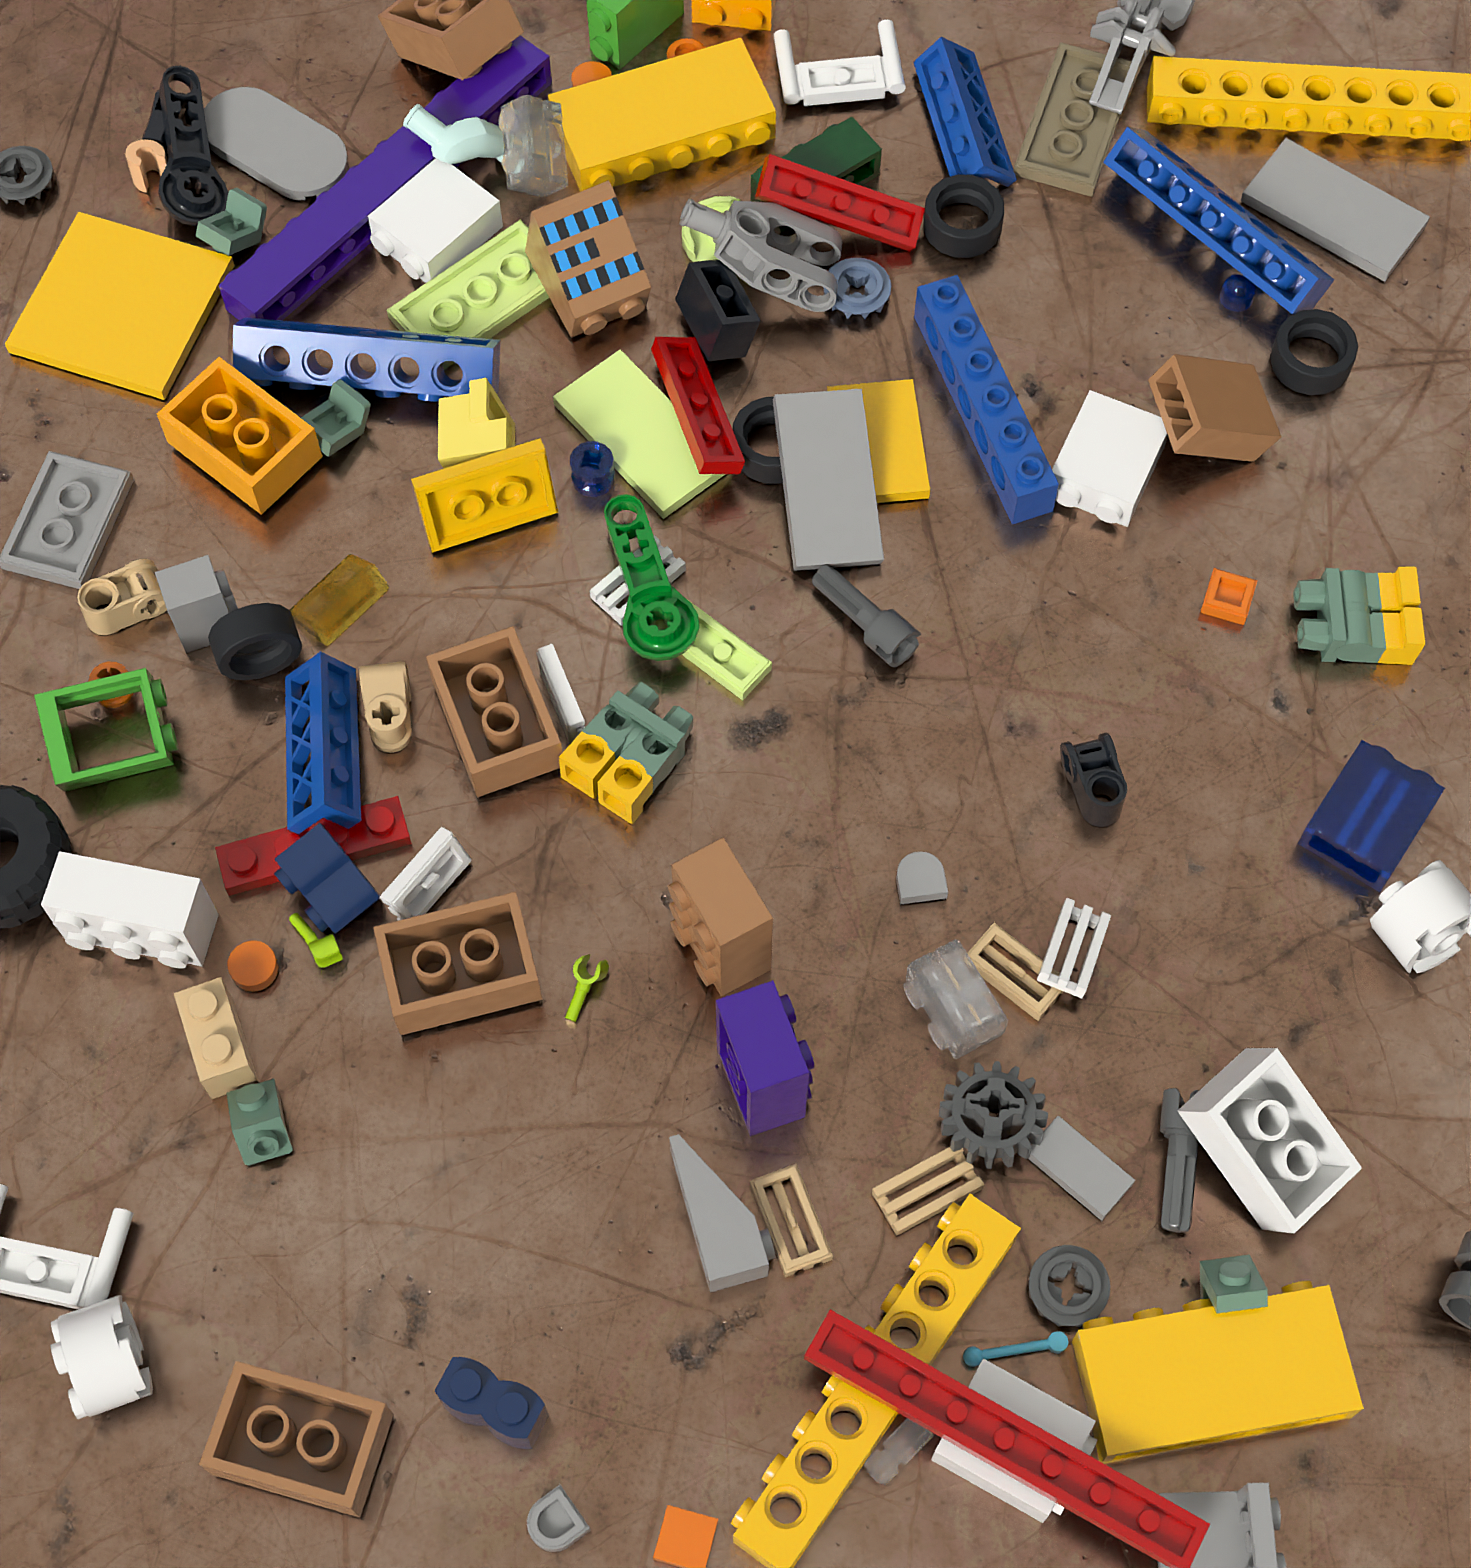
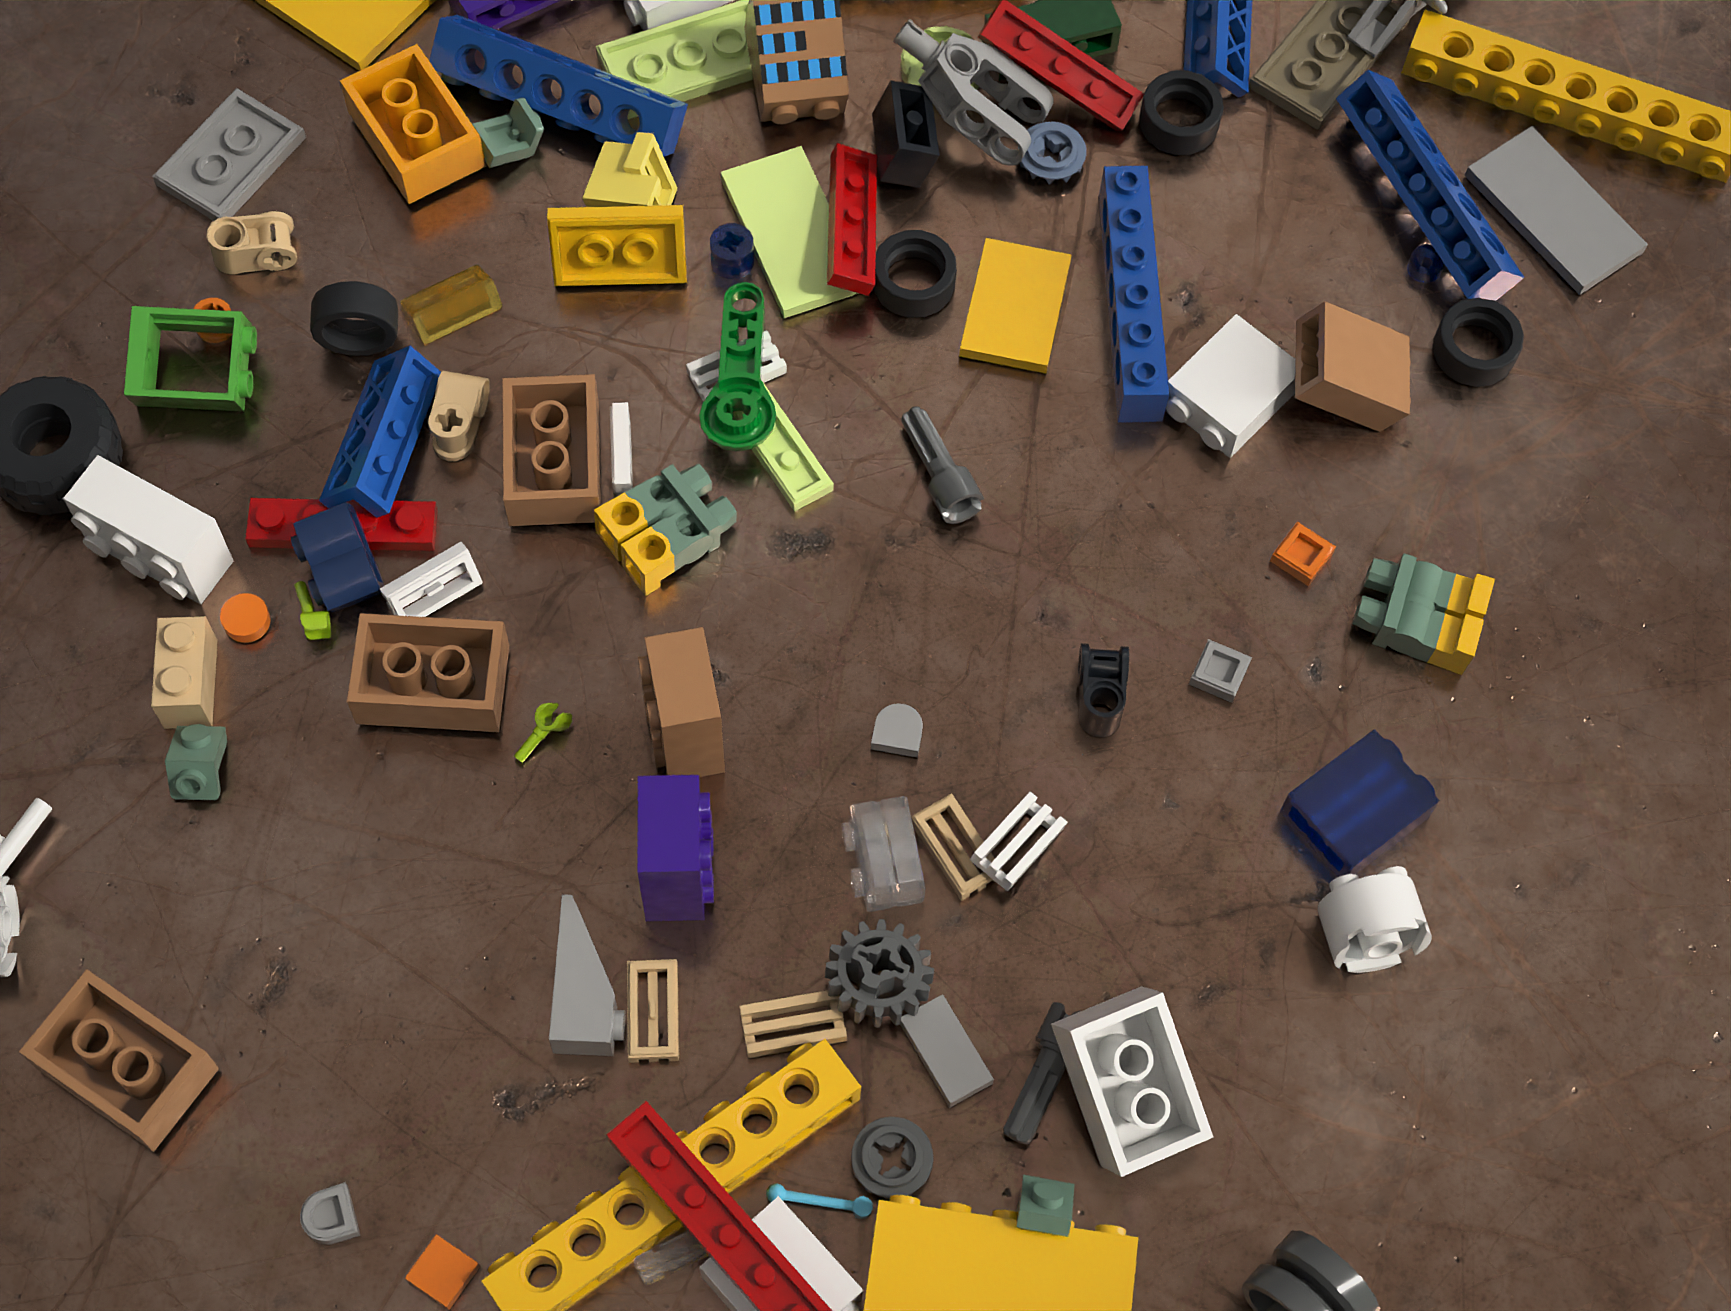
camera: 15 degrees right, 0 degrees up
light grey brick [155,555,238,653] -> none
dark blue brick [435,1357,549,1449] -> none
light grey tile [773,389,884,571] -> none
none -> light grey tile [1189,639,1252,703]

